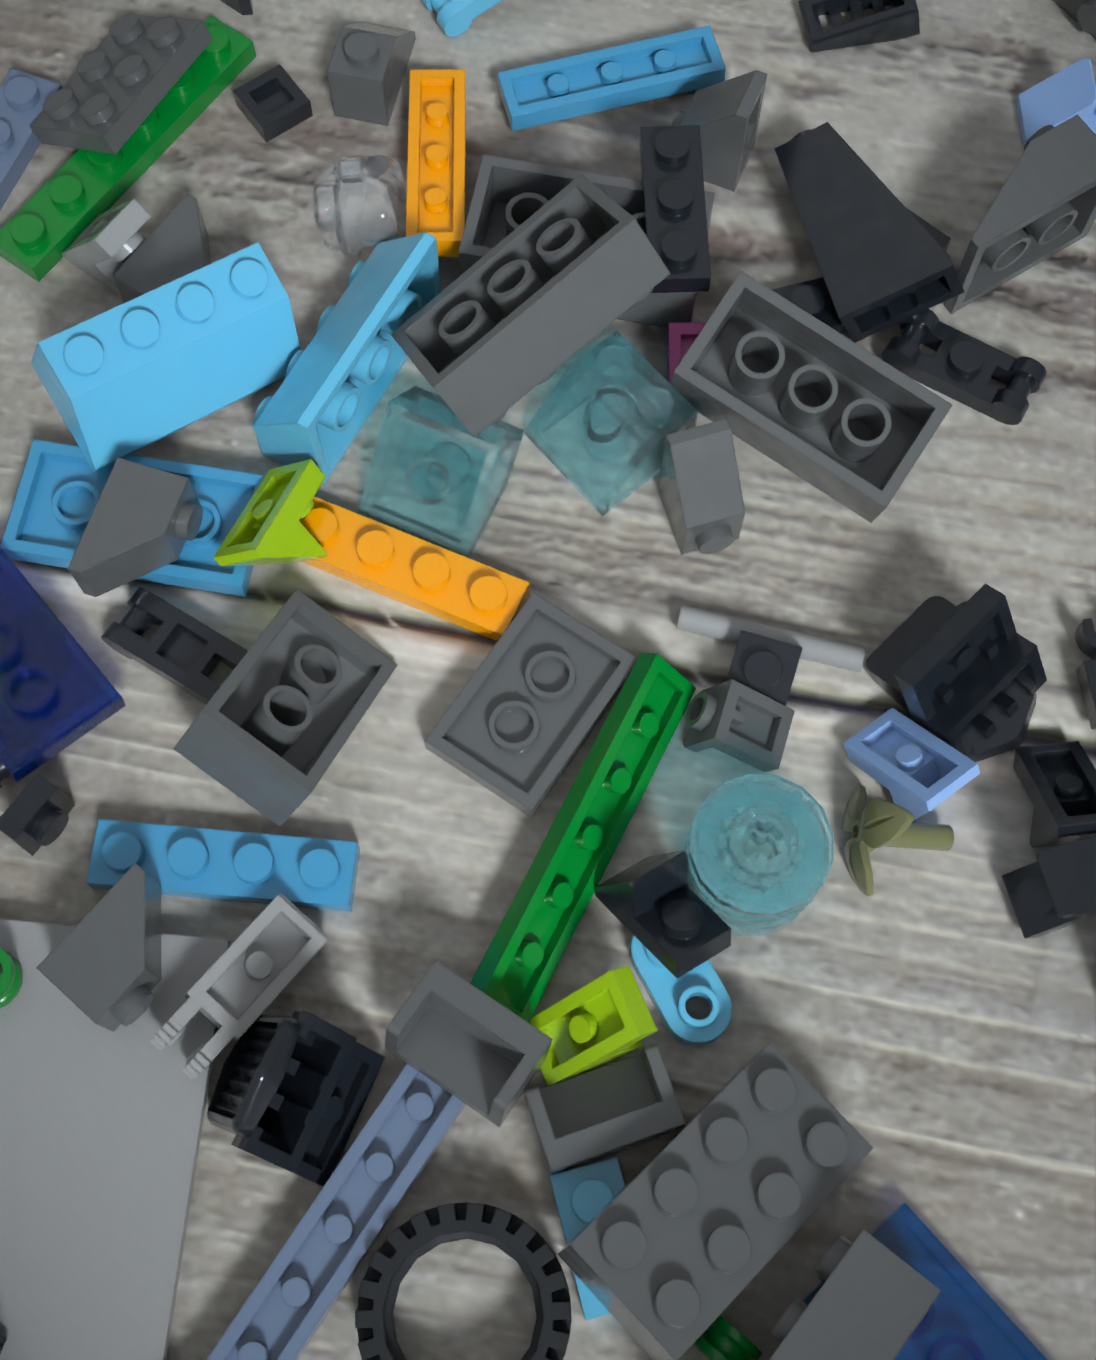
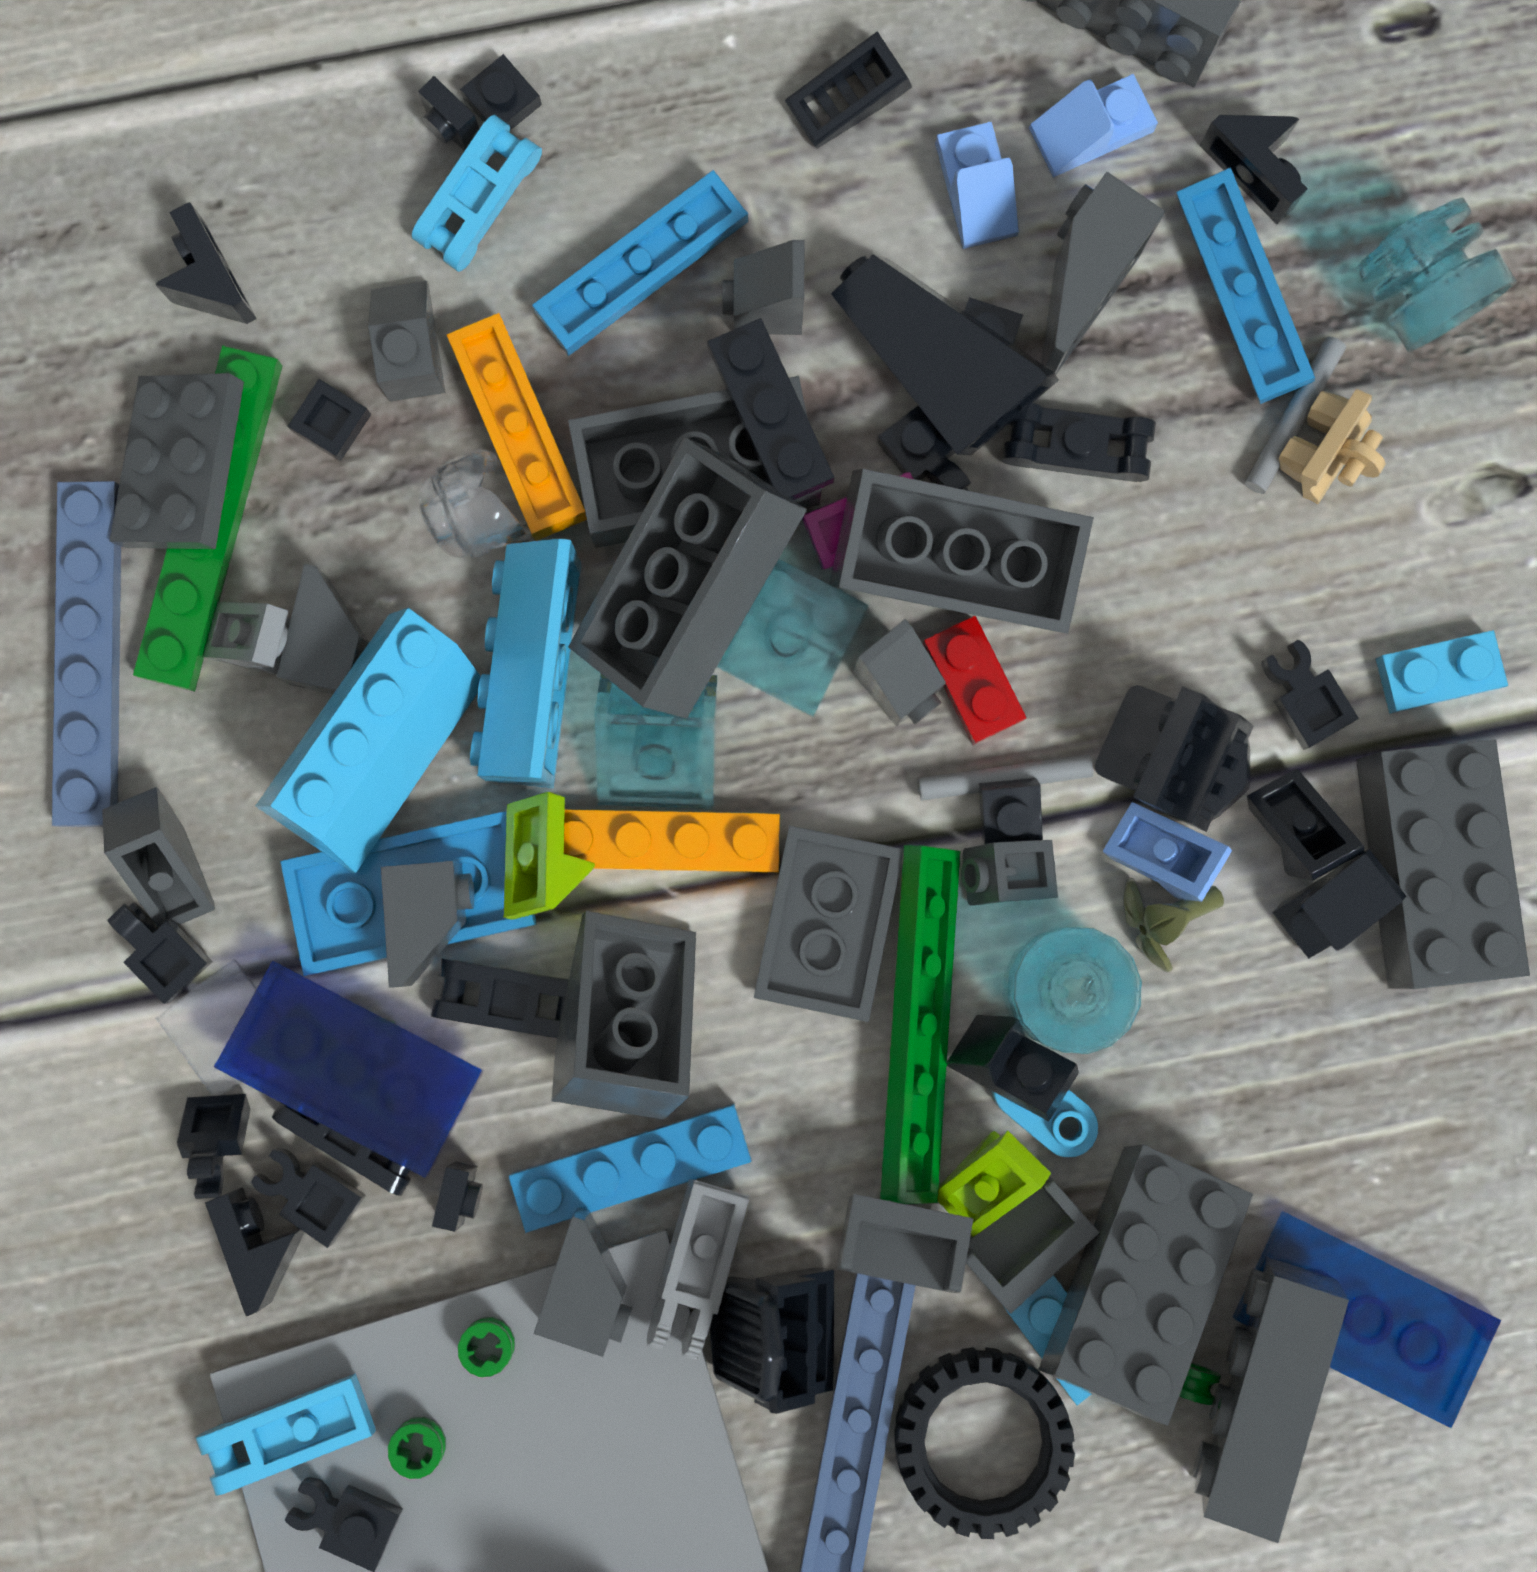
camera: 25 degrees left, 15 degrees up
none -> red plate [922,615,1027,745]
none -> light blue slope [935,122,1019,249]

